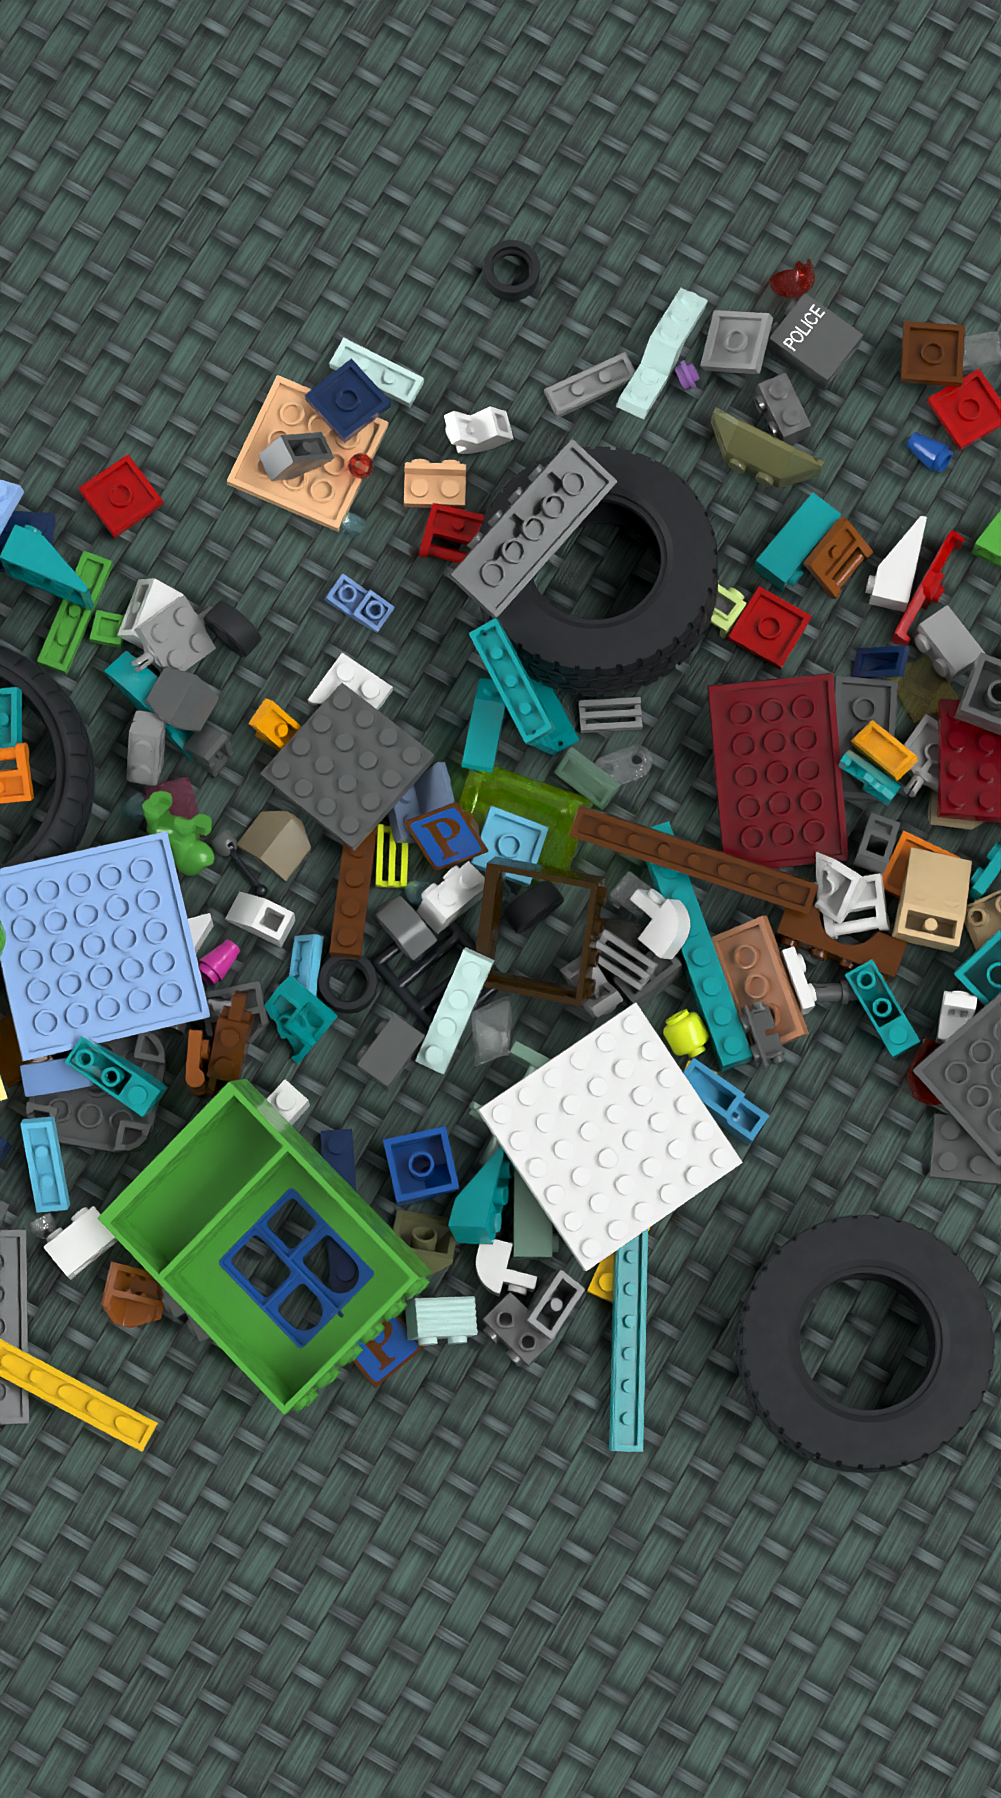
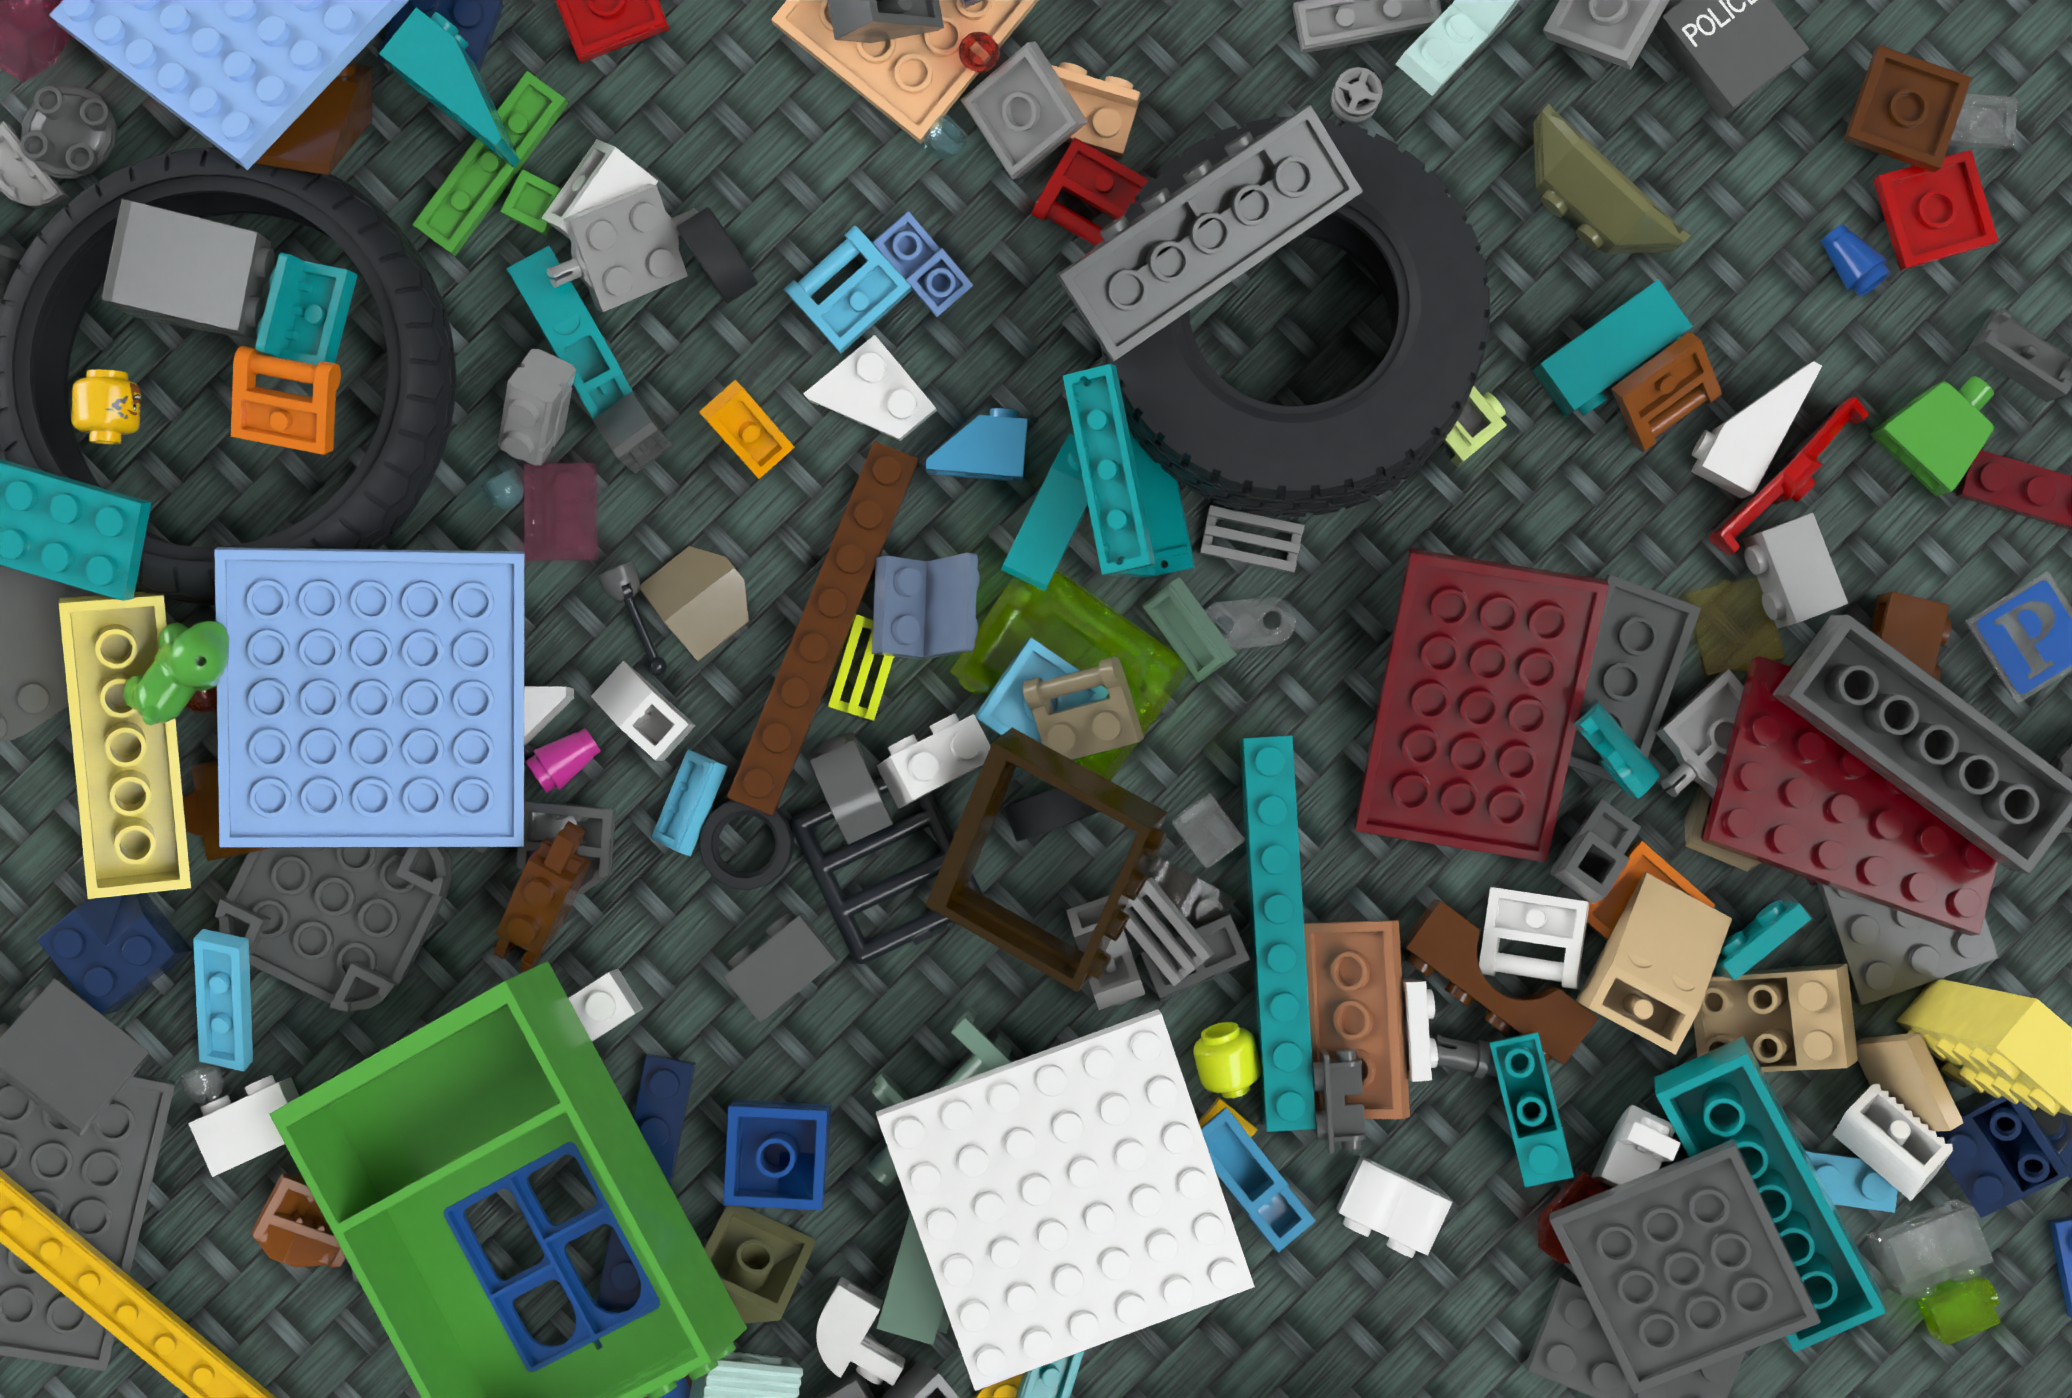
camera: 20 degrees right, 10 degrees up
medium blue slope [20,1057,93,1097] -> none
teal slope [65,1036,168,1117] -> none
bright green animal [142,791,214,876] -> none
dark grey slope [145,666,219,733] -> none
dark orange plate [186,1030,211,1097] -> none
dark grey plate [260,682,436,851] -> none
teal slope [264,975,338,1064] -> none
piece [404,801,489,871] -> none
clear light blue hinge [405,879,431,905] -> none
light aqua plate [415,947,495,1074] -> none
white brick [444,407,514,454] -> none
teal slope [448,1147,514,1245] -> none
clear slope [471,996,513,1067] -> none
reddish brown plate [569,804,819,914] -> none
white brick [630,889,690,959] -> none
medium lavender plate [675,360,700,390] -> none
red plate [727,586,812,670] -> none
flat silver brick [754,373,811,445] -> none
white slope [814,852,867,924] -> none
light orange tile [851,720,918,782] -> none
dark blue slope [852,646,909,679] -> none
none -> medium azure plate [783,225,912,354]
none -> dark azure slope [926,408,1028,482]
none -> light grey tile [961,41,1088,180]
none -> dark tan plate [1023,656,1144,760]
none -> light grey wheel [1330,67,1383,124]
none -> white brick [1336,1156,1452,1258]

